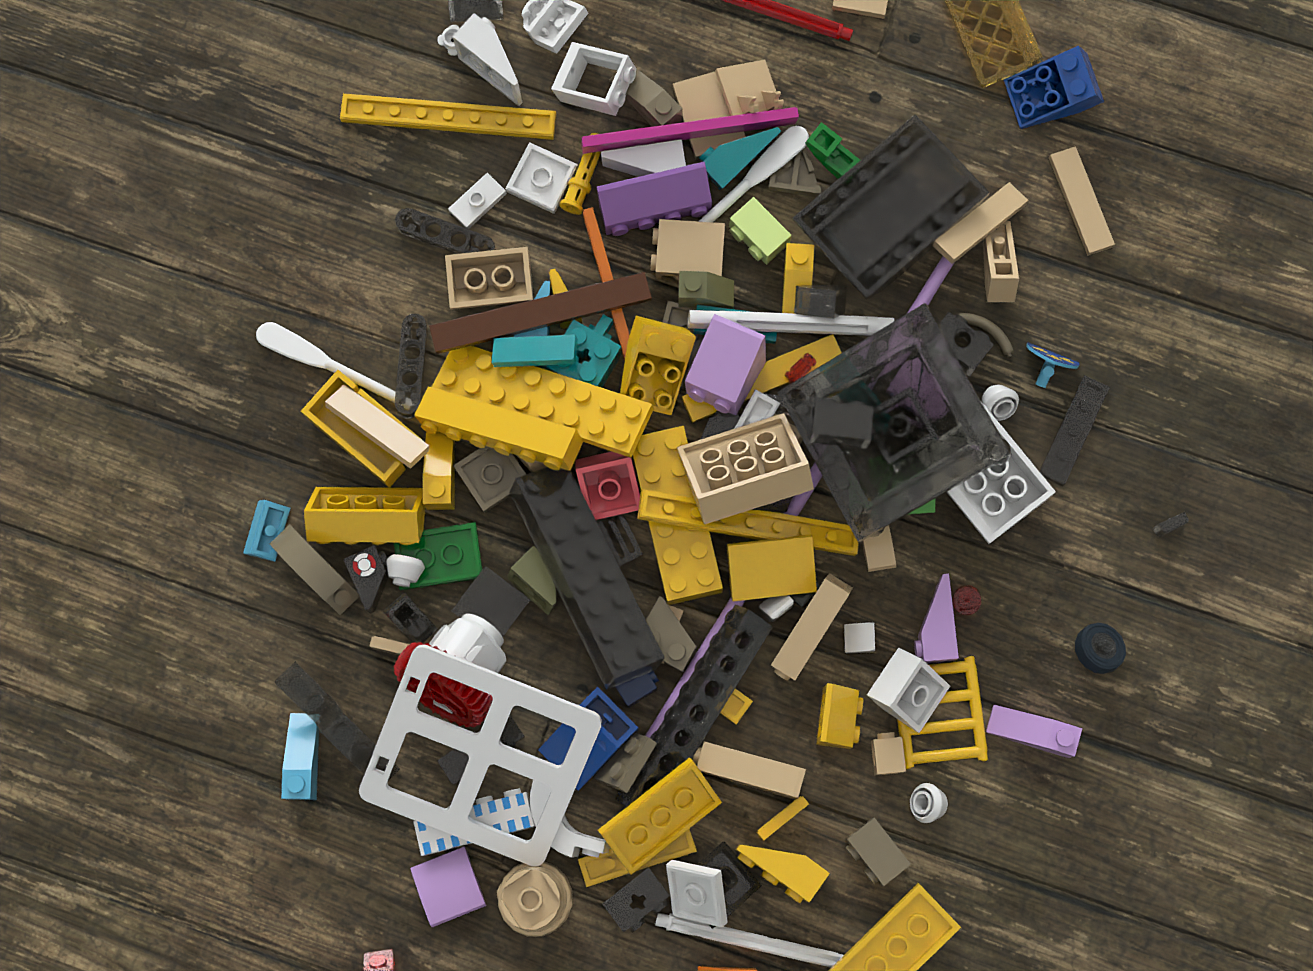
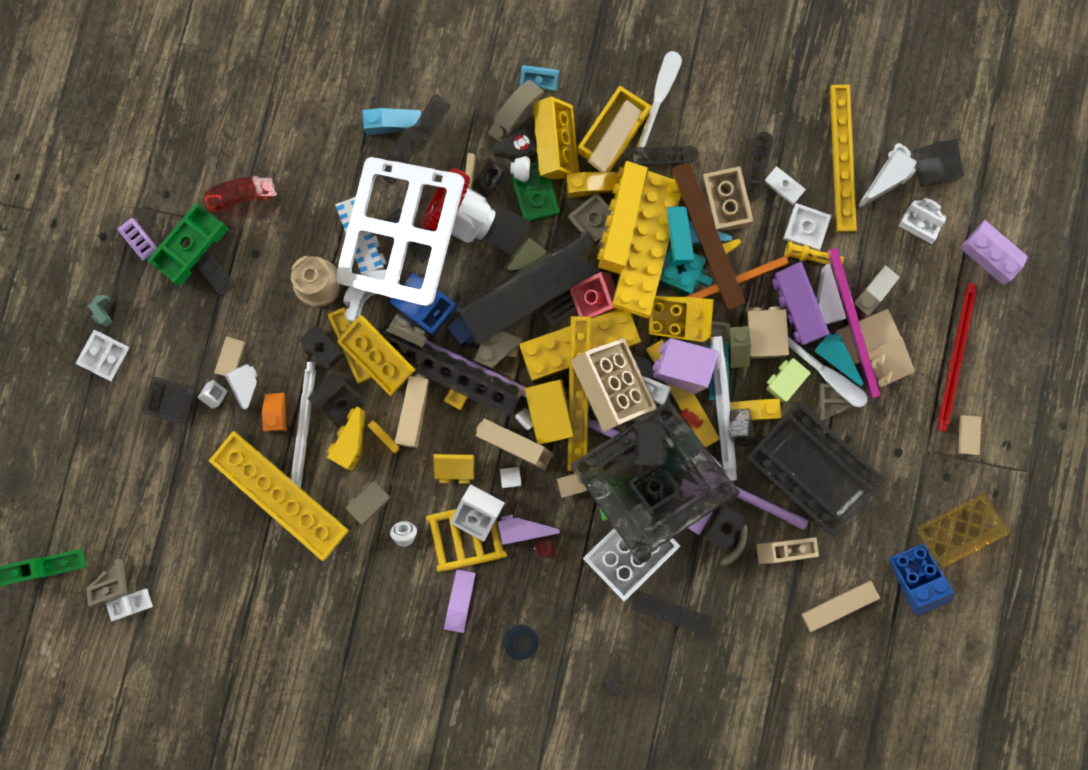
camera: 75 degrees right, 5 degrees up
lavender slope [410,847,486,927] -> none
white window [551,42,636,116] -> none
white tile [666,860,728,927] -> none
green slope [805,122,861,183] -> none
tan brick [871,732,906,776] -> none
tan tile [933,182,1029,264] -> none
white cone [982,385,1019,421] -> none
shield [1026,342,1080,388] -> none

